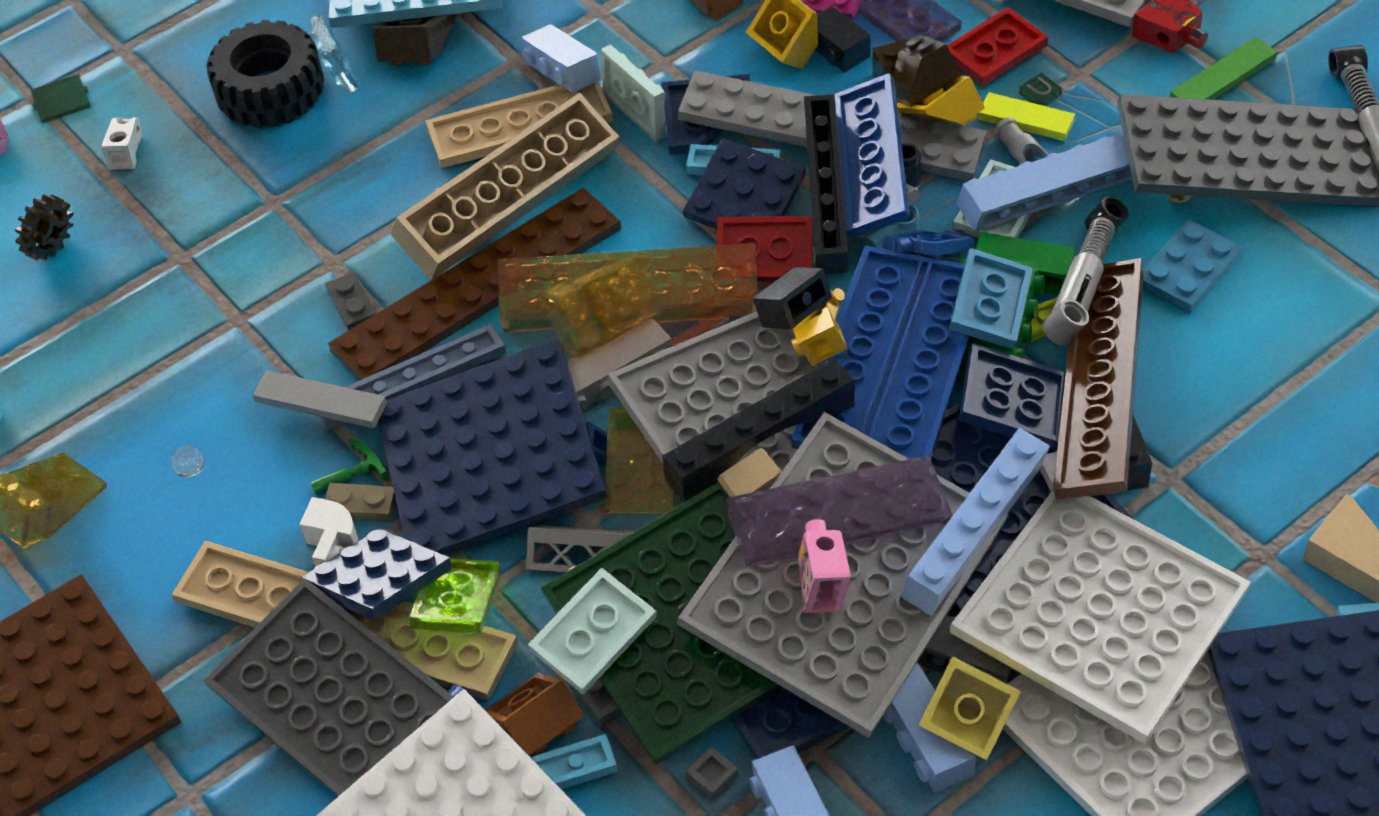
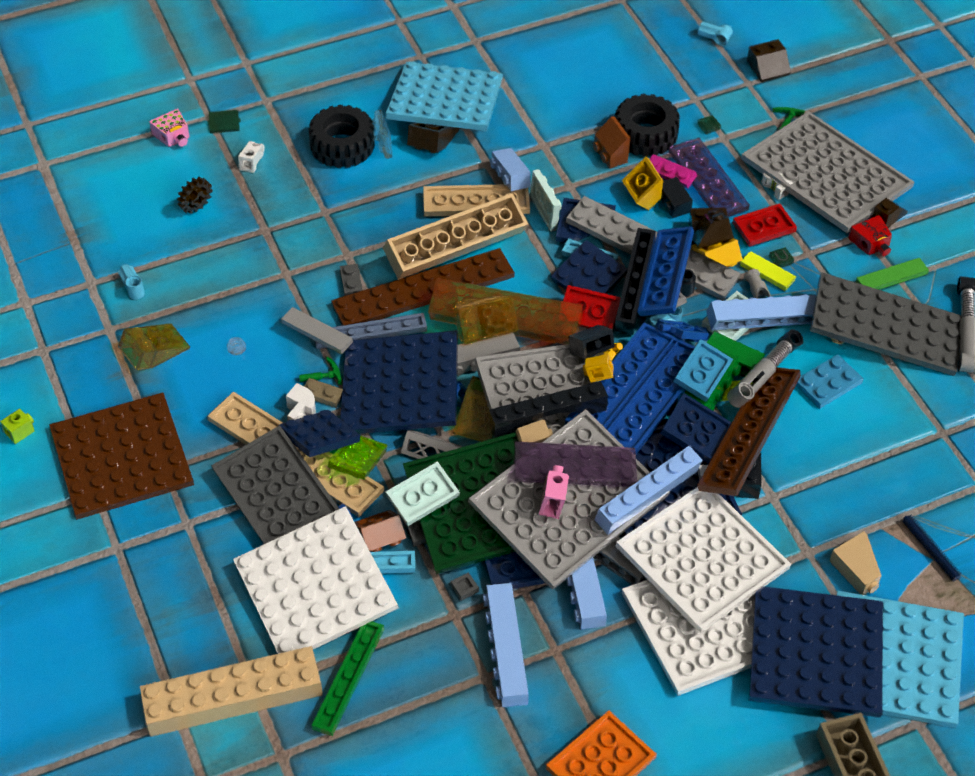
camera: 10 degrees right, 0 degrees up
light yellow slope [918,657,1021,760] -> none

